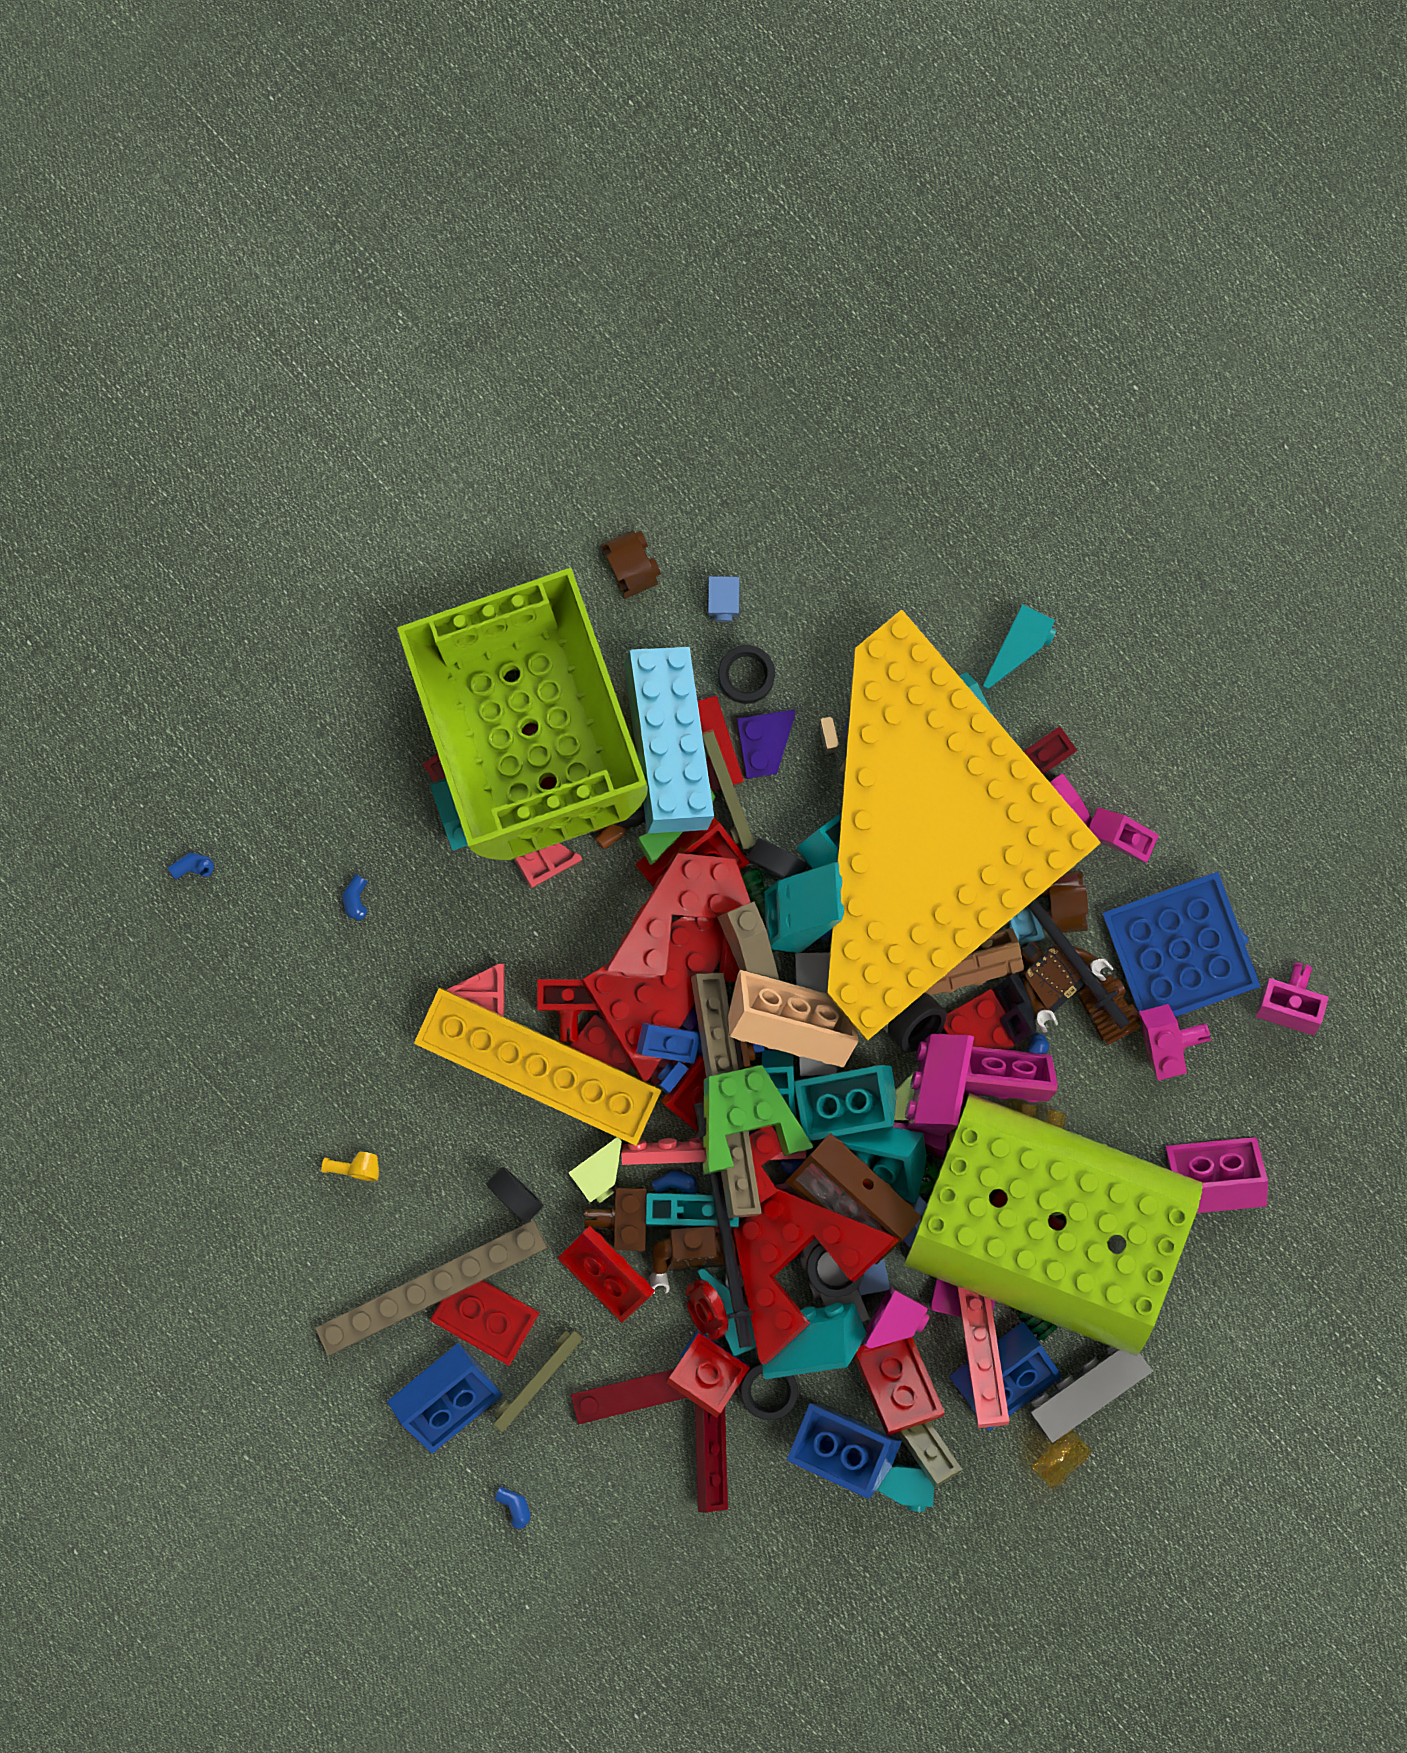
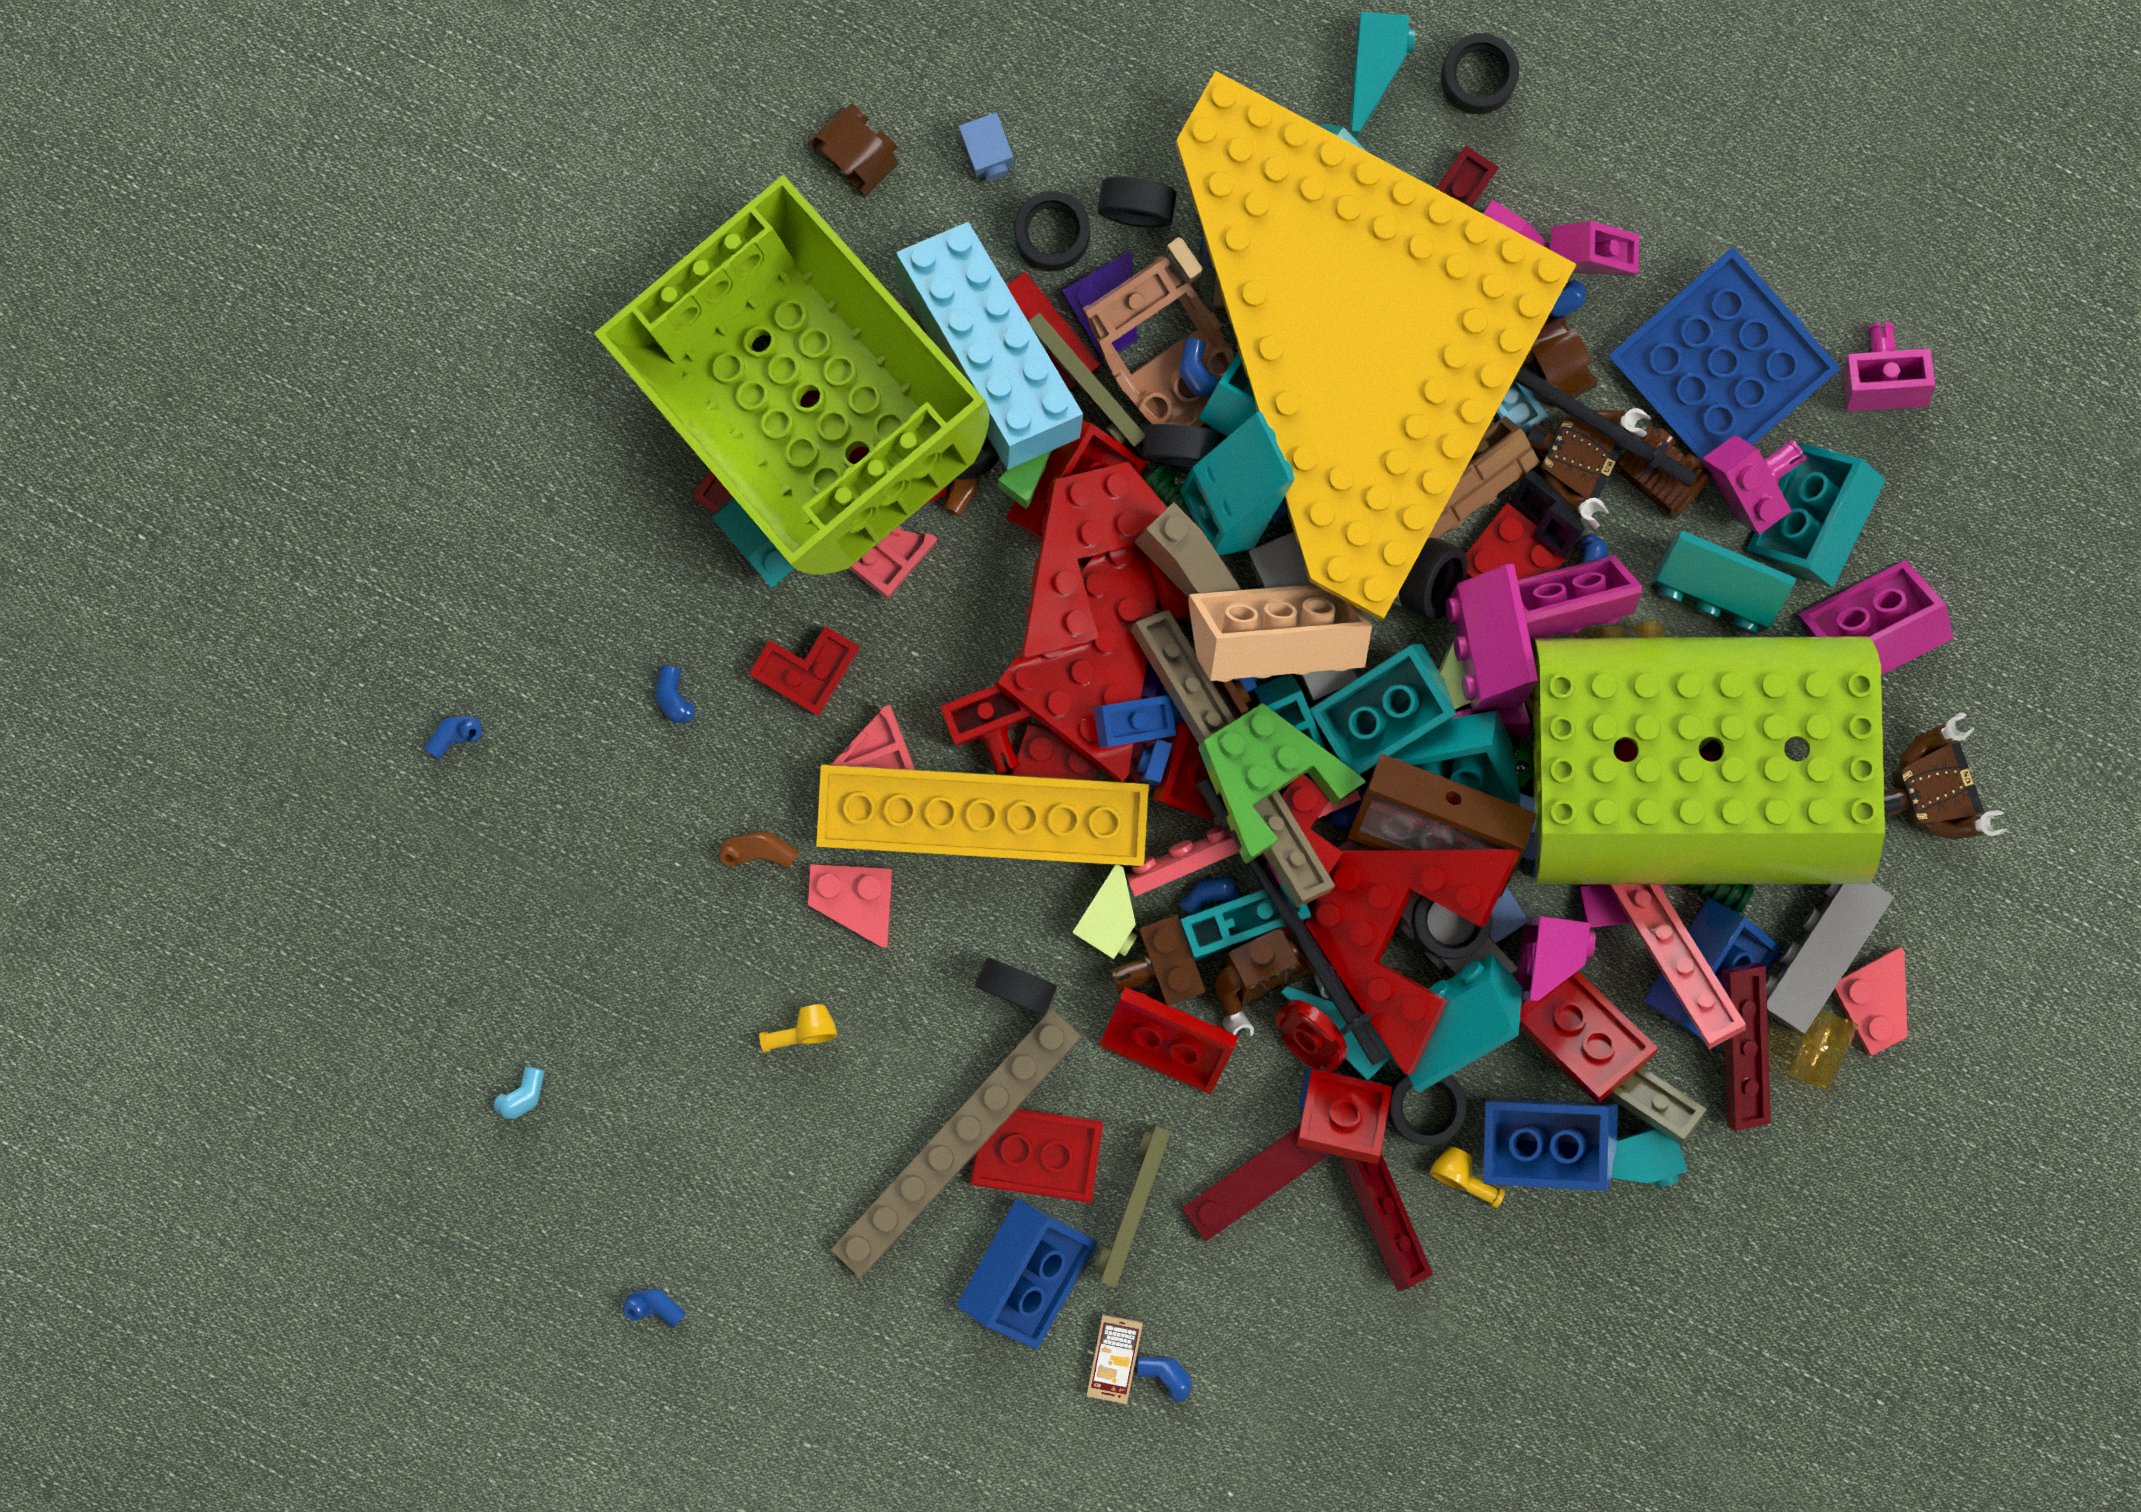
camera: 20 degrees left, 0 degrees up
none -> medium azure arm [494,1066,545,1119]
none -> blue arm [623,1289,686,1328]
none -> dark orange arm [719,831,799,869]
none -> red plate [749,626,861,717]
none -> coral wing [808,864,893,947]
none -> nougat slope [1082,256,1235,427]
none -> tile [1087,1314,1143,1404]
none -> black tyre [1098,176,1177,228]
none -> blue arm [1179,337,1218,397]
none -> yellow bar [1429,1146,1505,1209]
none -> black tyre [1441,33,1519,114]
none -> blue arm [1549,280,1586,318]
none -> teal slope [1650,531,1797,634]
none -> dark red plate [1721,962,1771,1131]
none -> teal slope [1746,442,1886,588]
none -> coral wing [1833,947,1907,1056]
none -> reddish brown torso [1884,713,2007,840]

